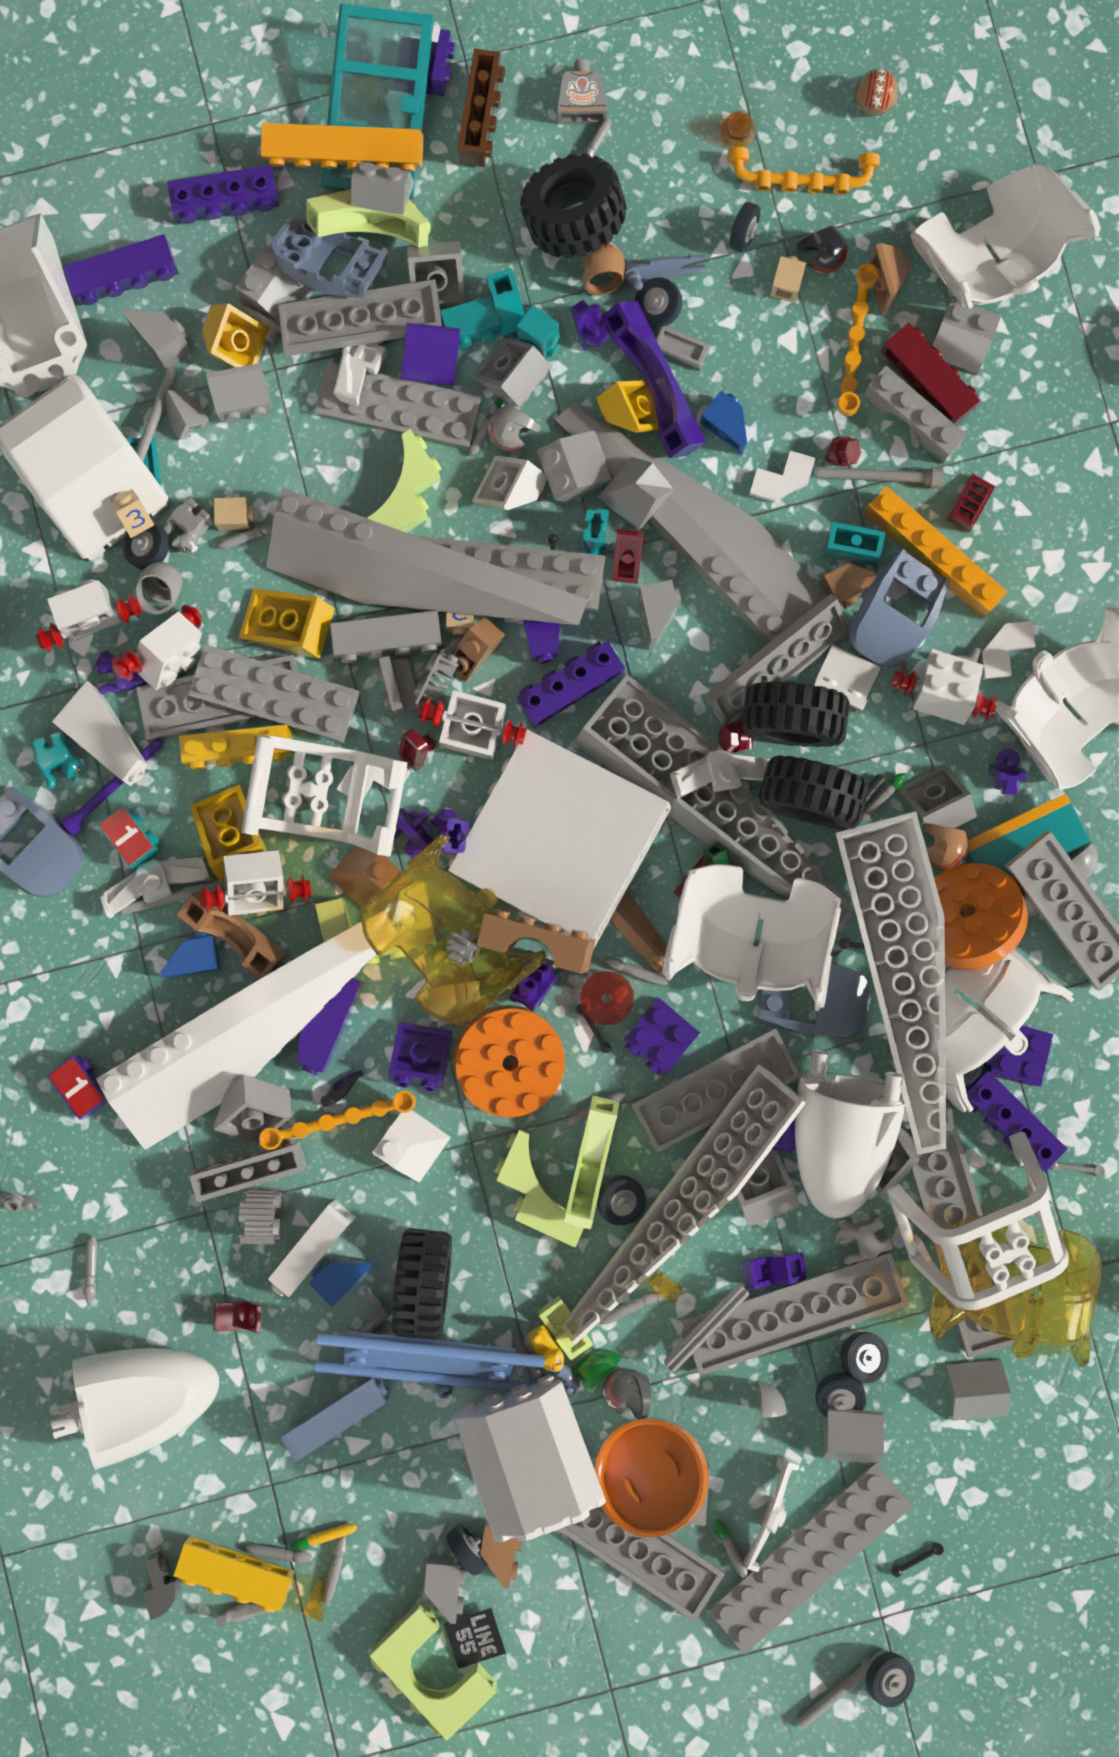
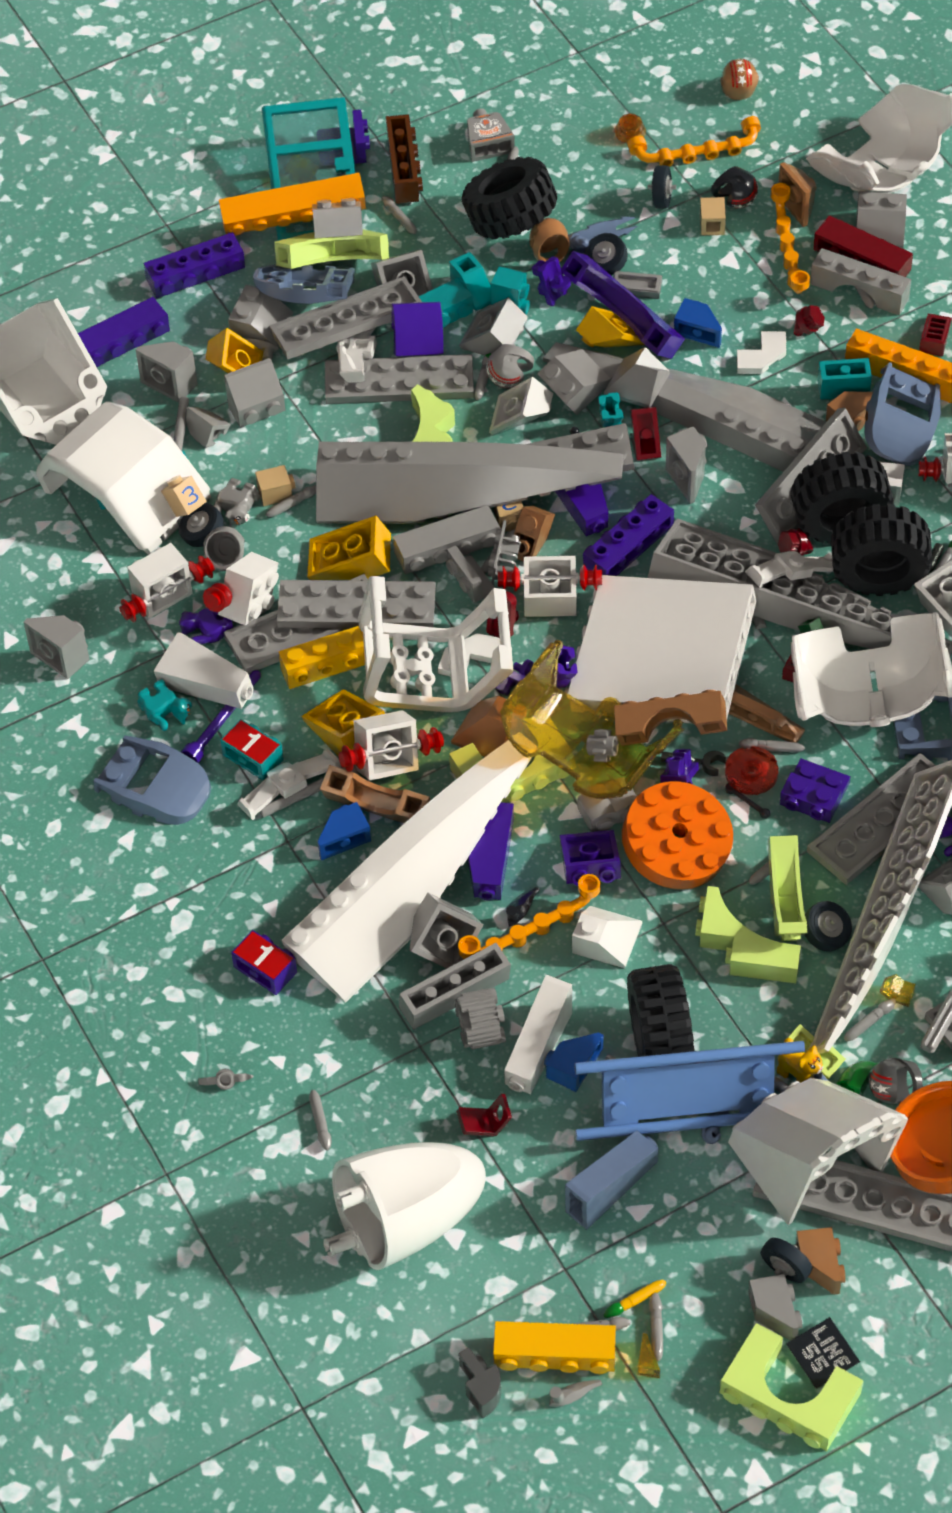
camera: 15 degrees left, 30 degrees down
light grey piece [814,467,943,489] -> none
none -> light grey piece [382,196,416,234]

